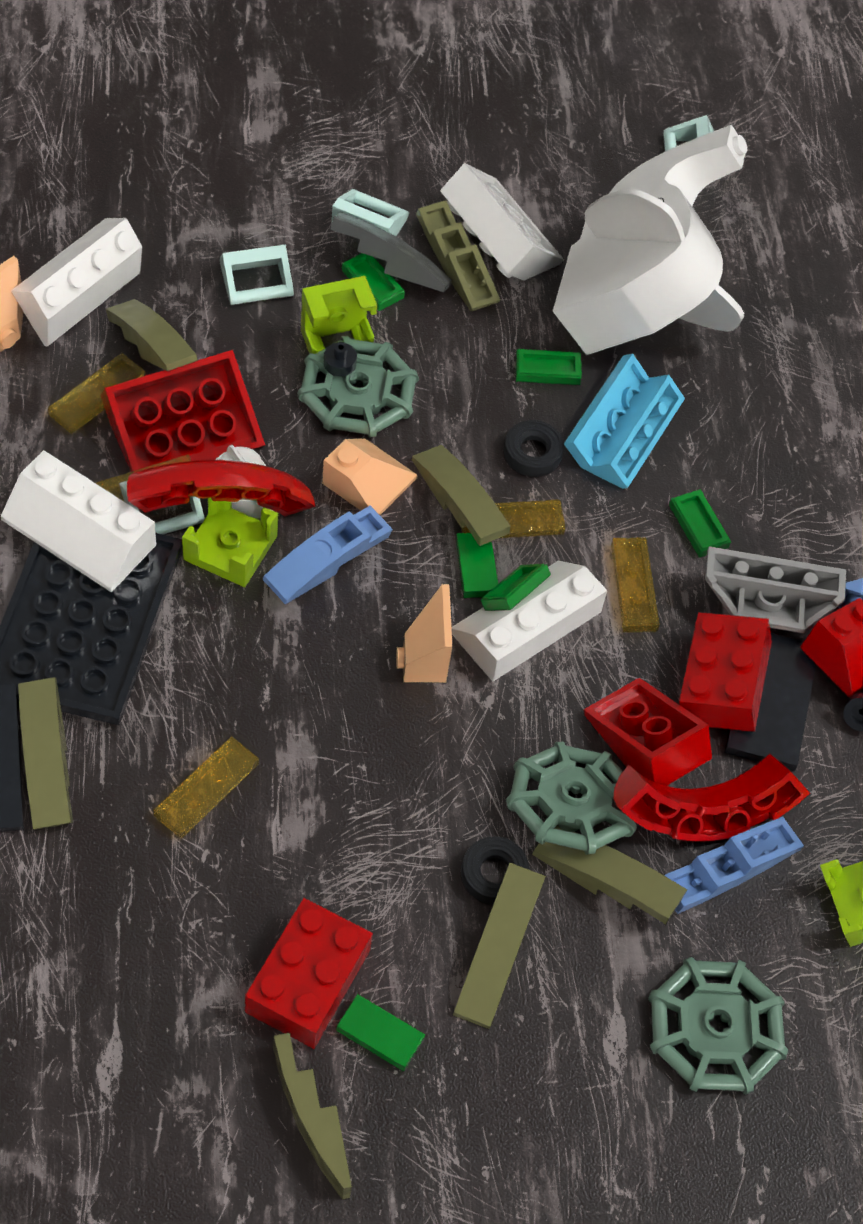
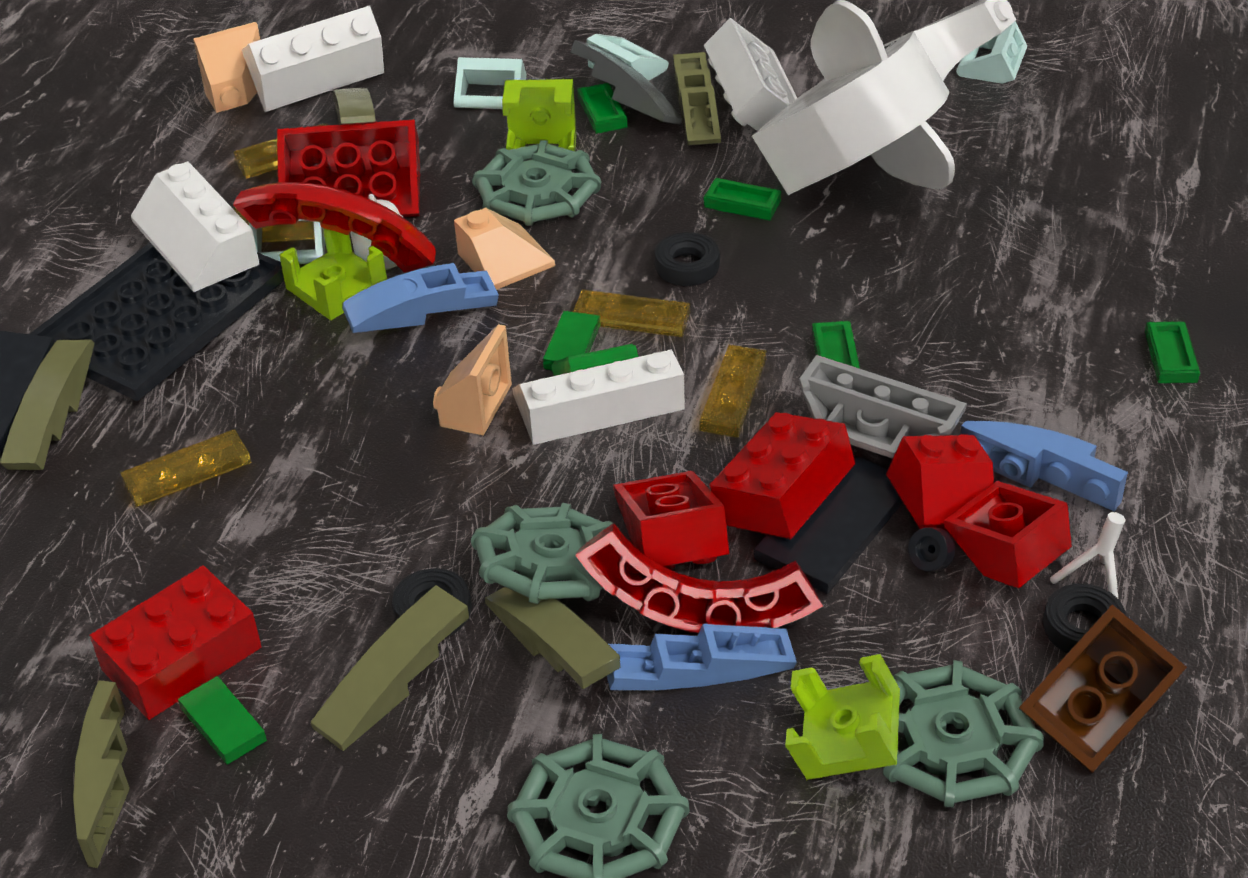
camera: 30 degrees right, 15 degrees down
black tile [324,342,357,377] -> none
olive slope [412,445,511,546] -> none
medium azure slope [564,354,685,489] -> none

